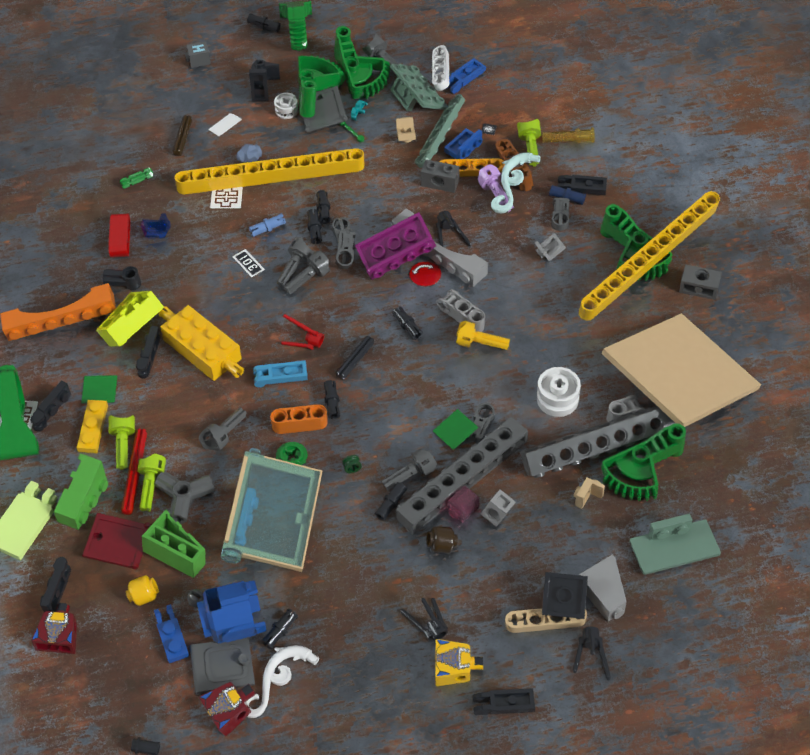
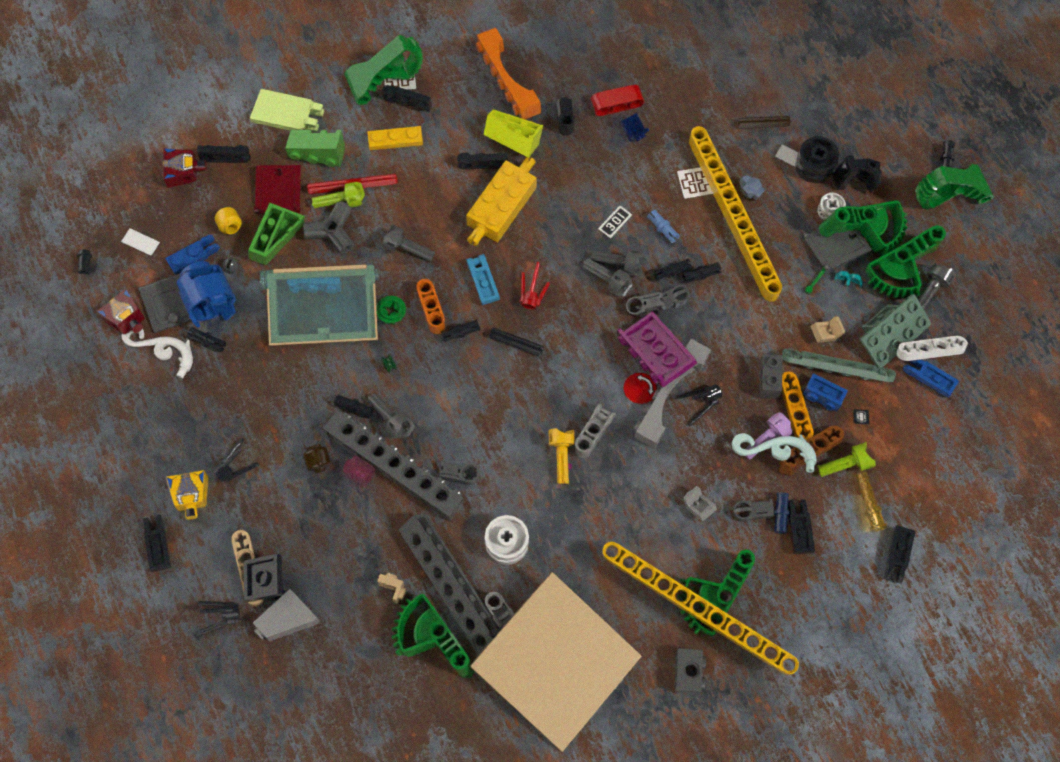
camera: 75 degrees right, 15 degrees up
green sticker [81,375,117,403] -> none
lime piece [108,415,135,470] -> none
green axle [120,167,153,189] -> none
dark grey brick [185,41,211,68] -> none
black pin [392,306,423,340] -> none
green sticker [433,409,478,450] -> none
light grey brick [481,490,516,527] -> none
sand green bracket [629,513,721,575] -> none
none -> white sticker [121,229,160,255]
none -> black wheel [795,136,840,183]
none -> black hinge [884,525,916,584]

